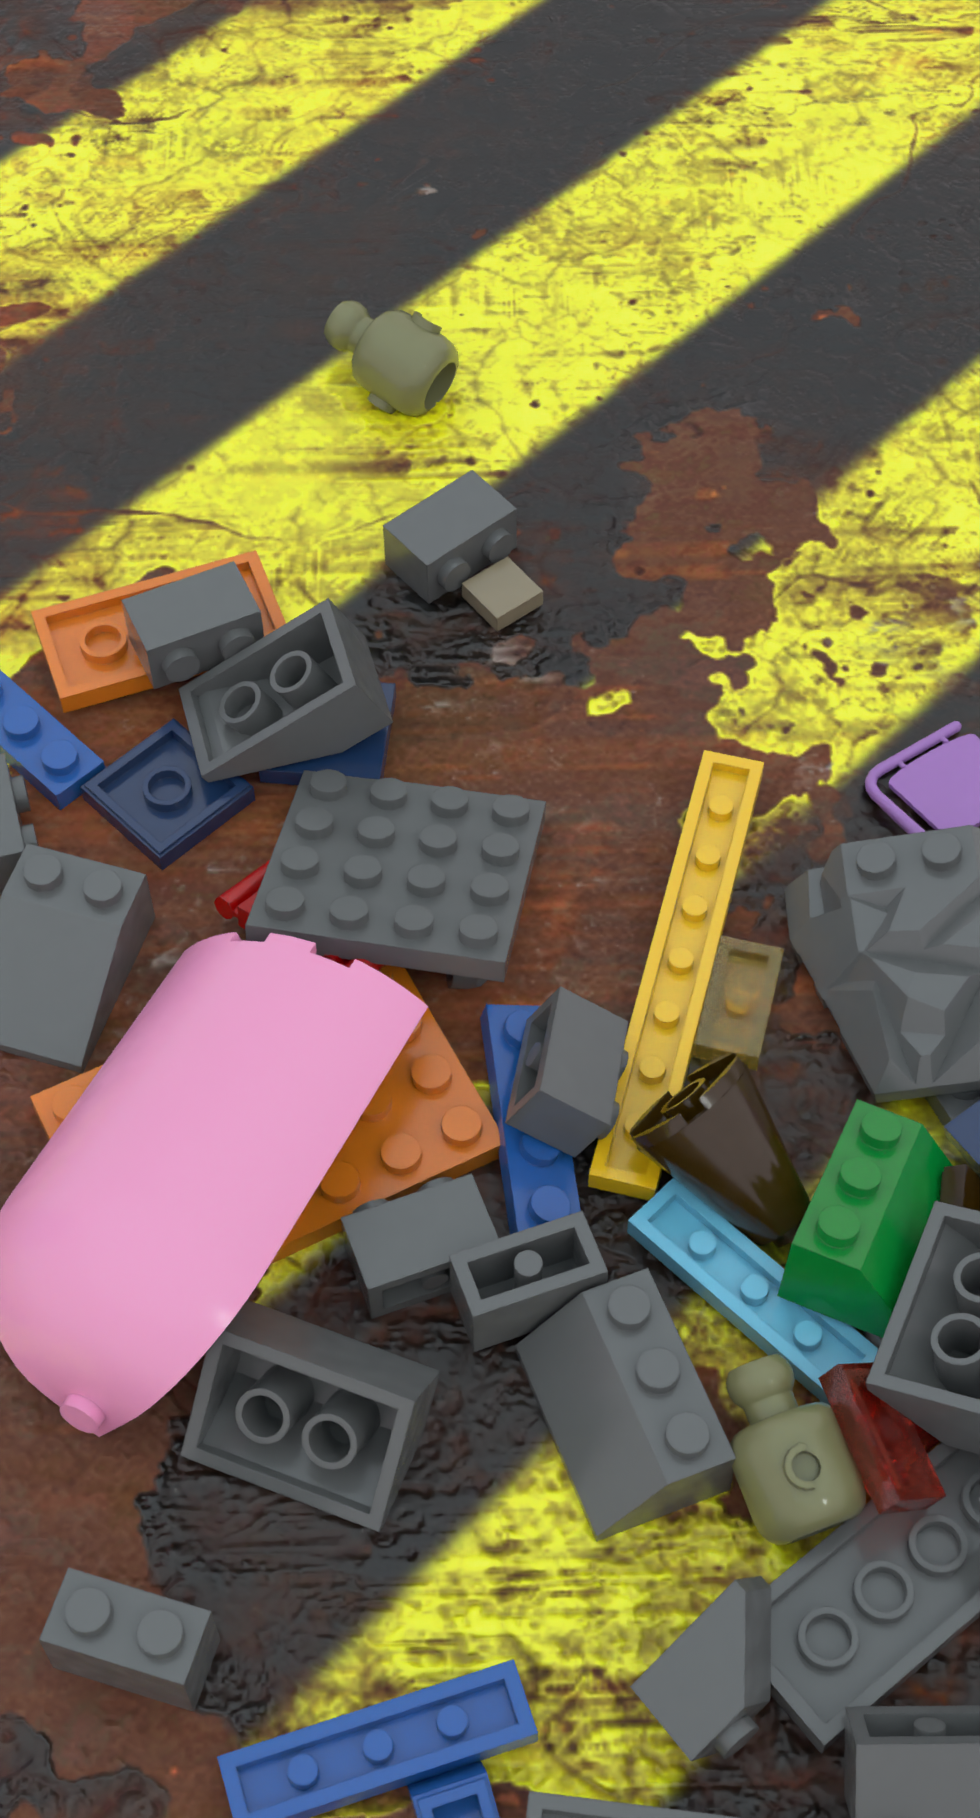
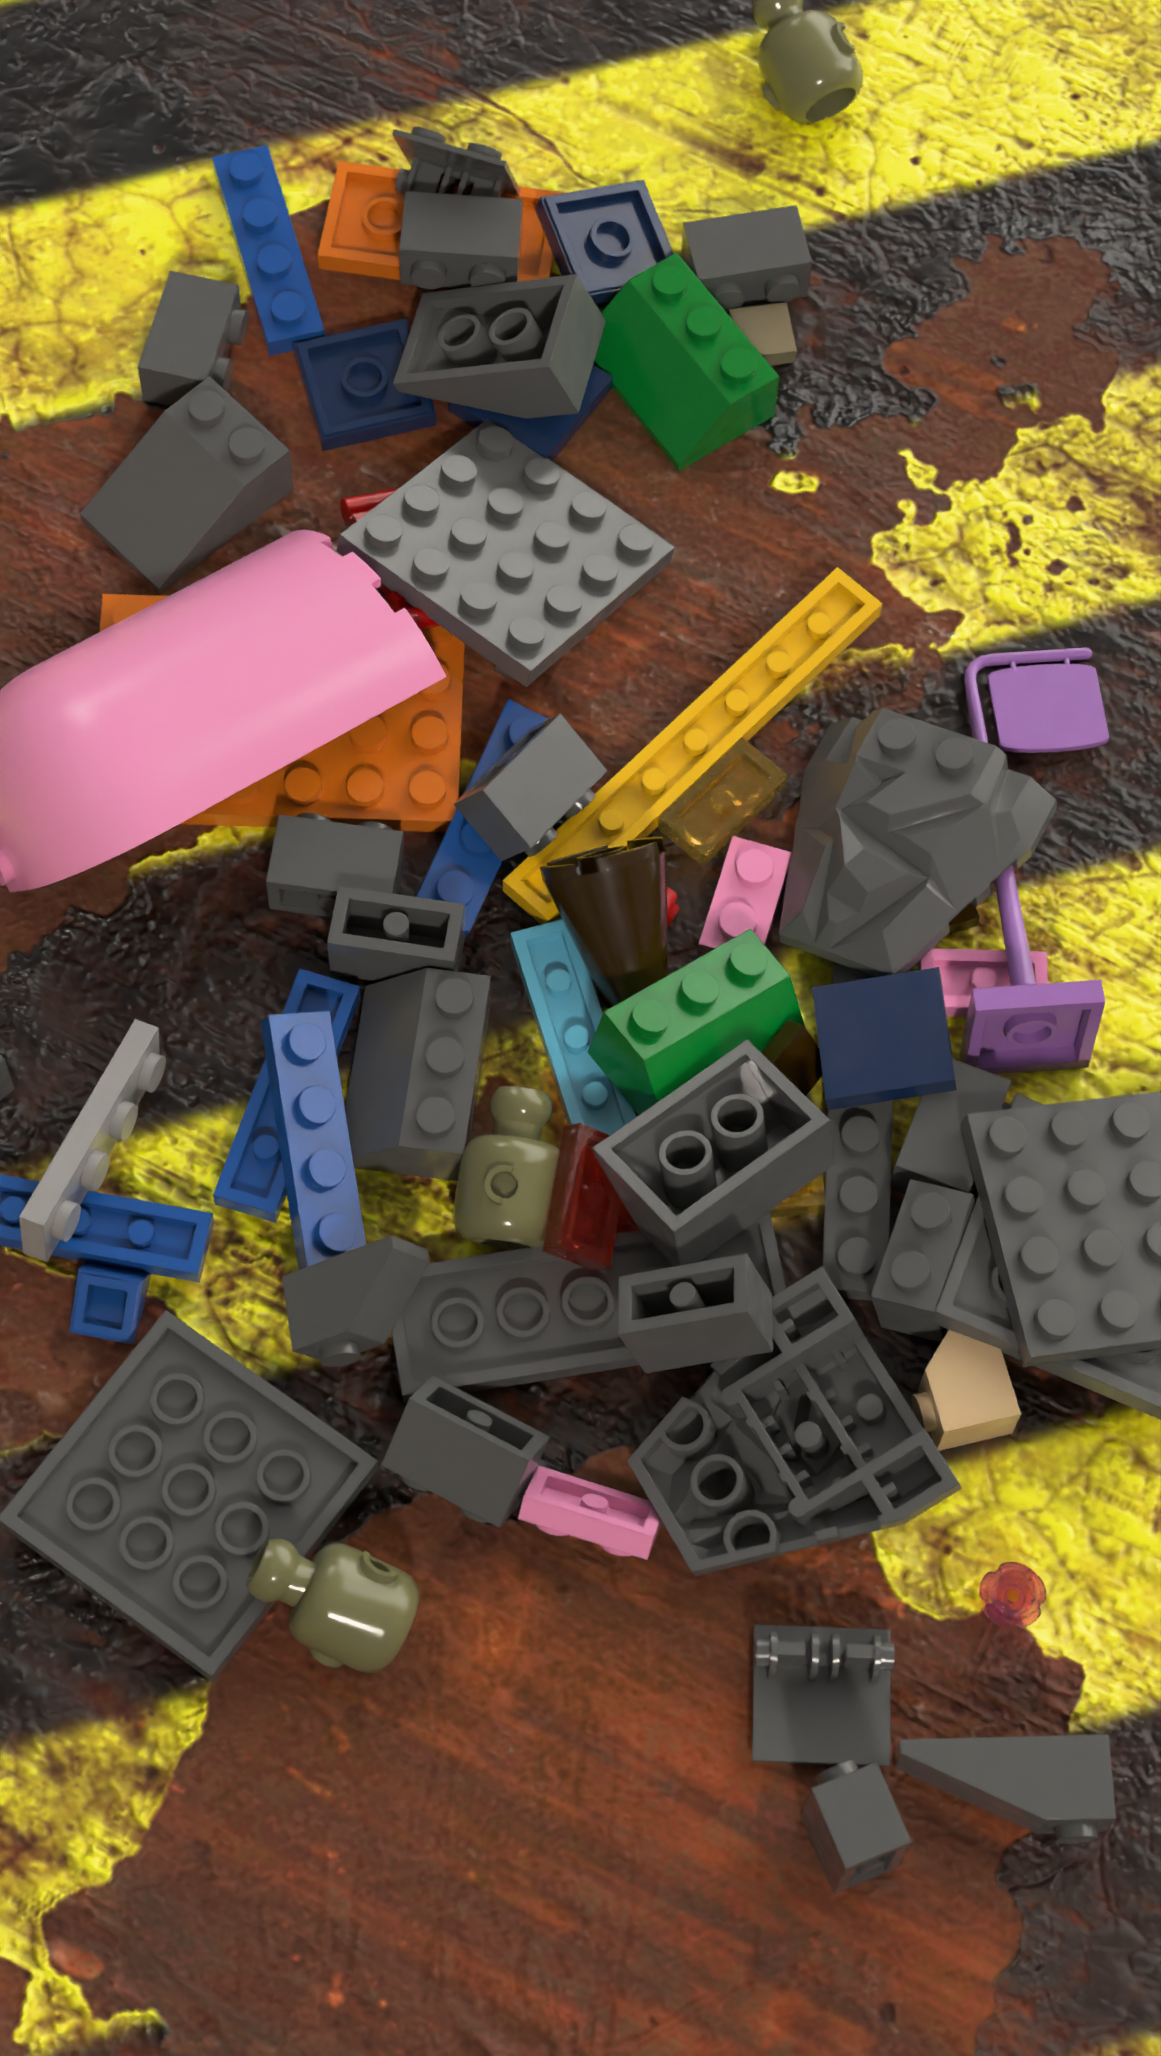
camera: 25 degrees right, 10 degrees up
dark grey slope [180,1300,441,1532] -> none
none -> light grey plate [19,1019,166,1262]
none -> blue plate [213,968,361,1223]
none -> plate [261,1011,366,1270]
none -> dark grey hinge [392,127,520,199]
none -> tile [535,180,674,304]
none -> green slope [593,253,779,471]
none -> bright pink plate [697,836,792,956]

